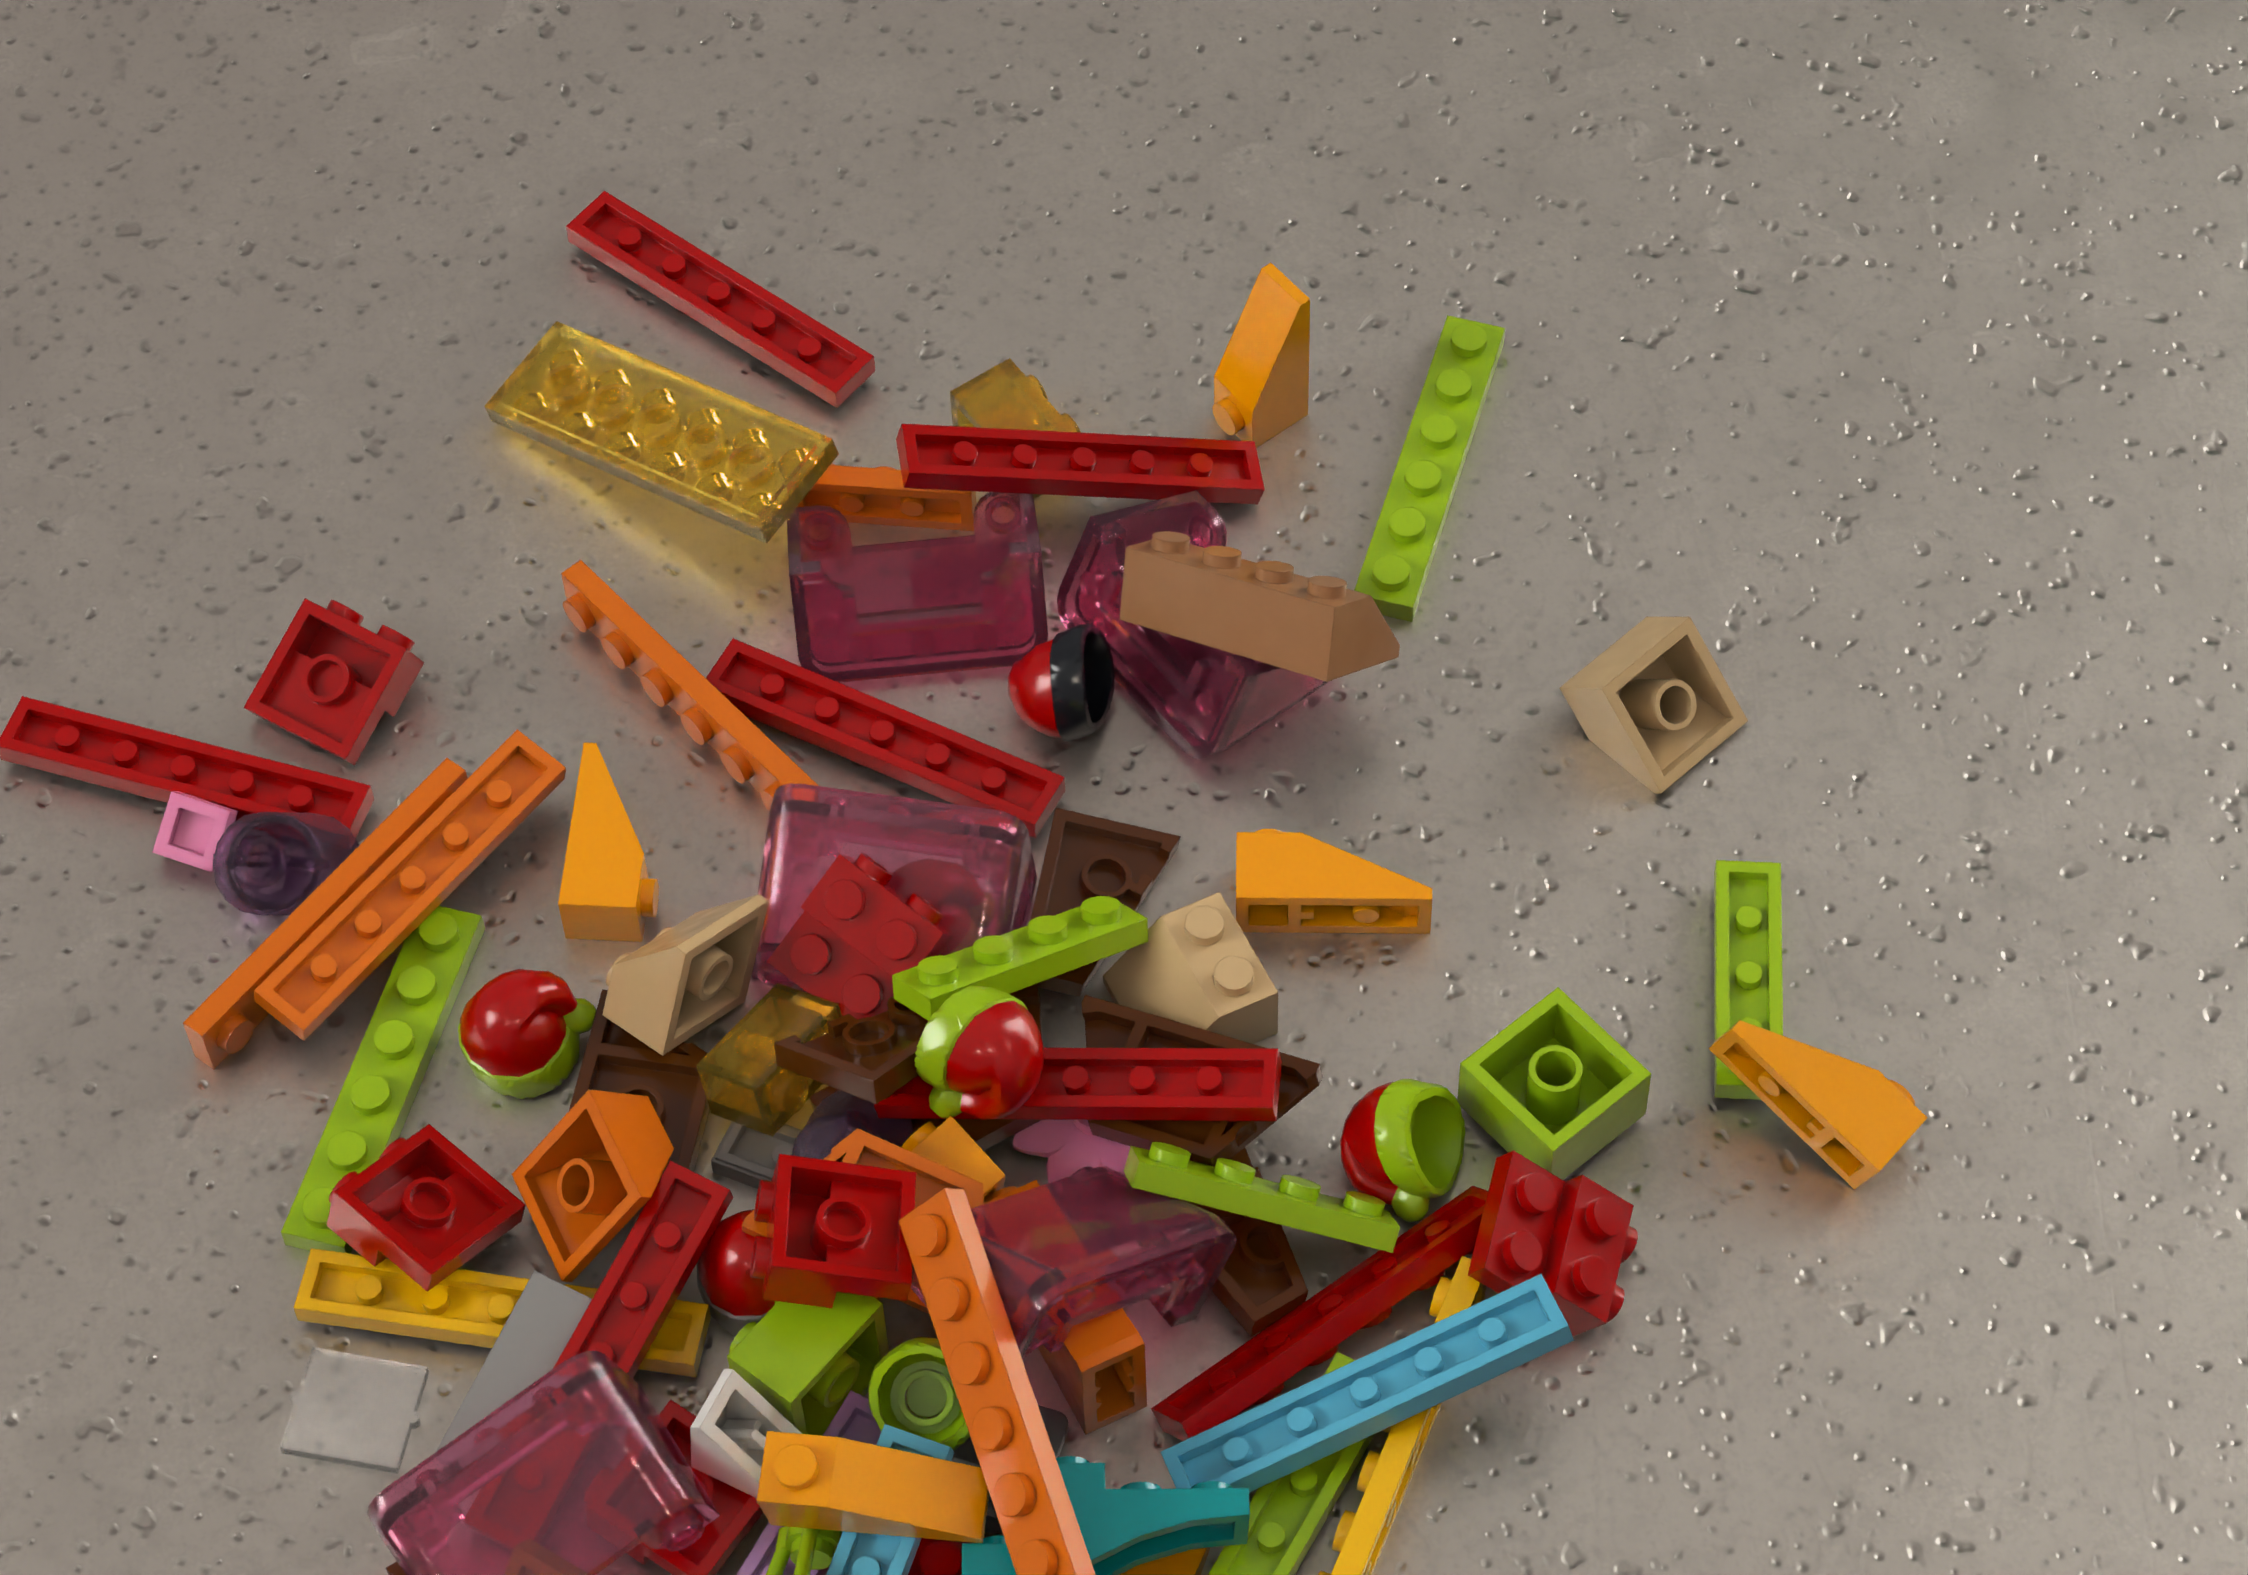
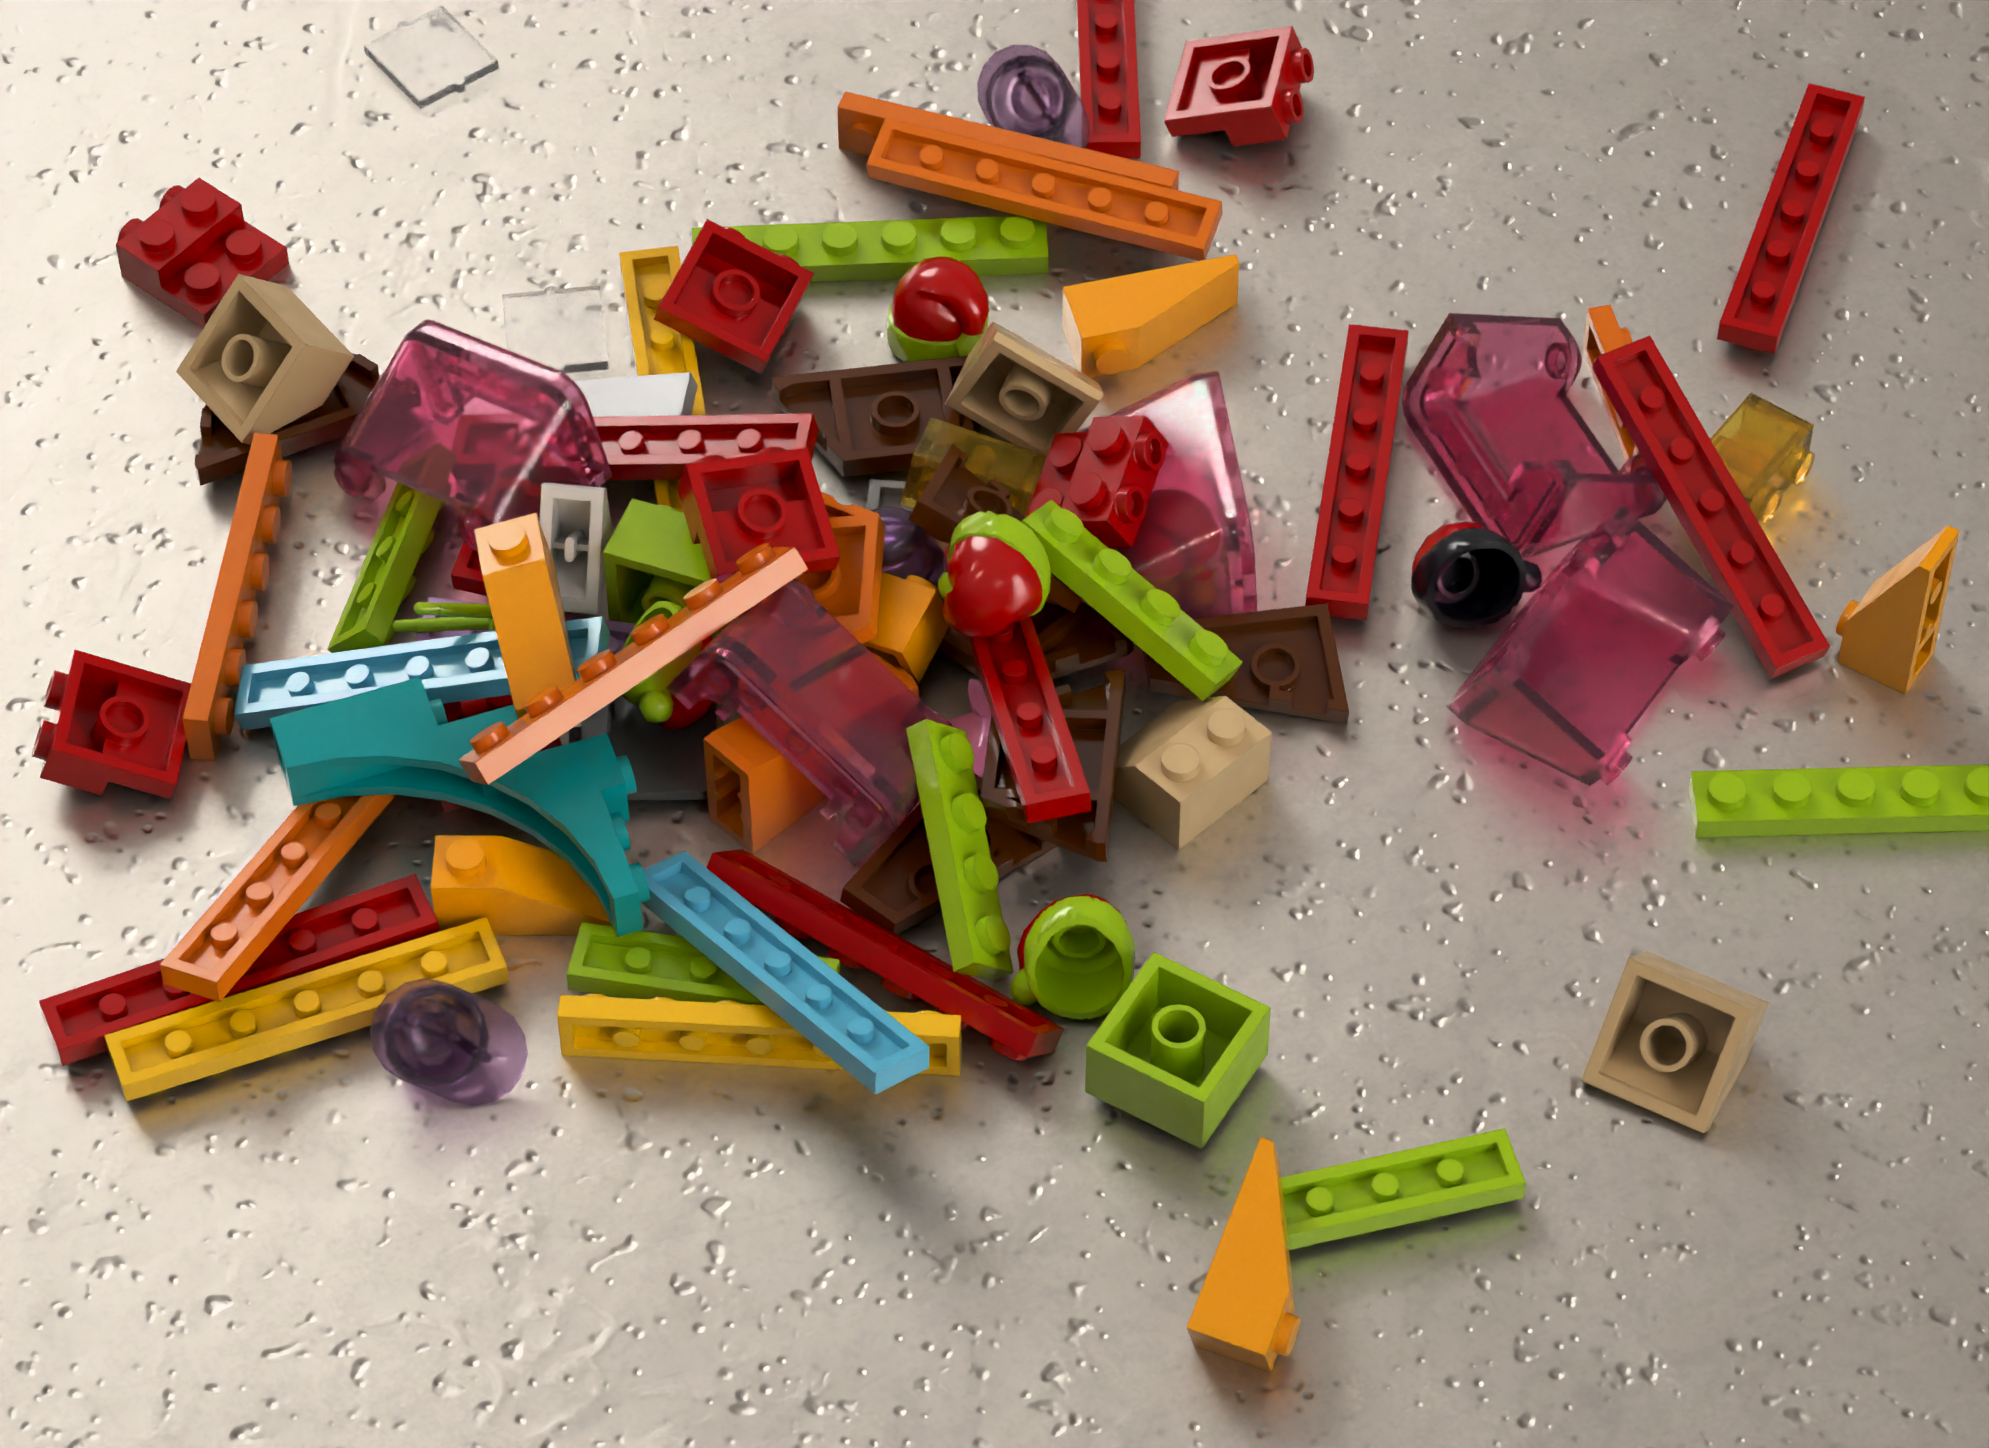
camera: 70 degrees right, 5 degrees down
bright pink plate [152,791,238,872] -> none
clear yellow plate [484,321,839,543] -> none
orange slope [512,1089,674,1282] -> none
orange plate [561,560,825,837] -> none
medium nougat slope [1119,531,1400,682] -> none
light orange slope [1236,829,1432,934] -> none
red plate [1468,1150,1638,1336] -> none

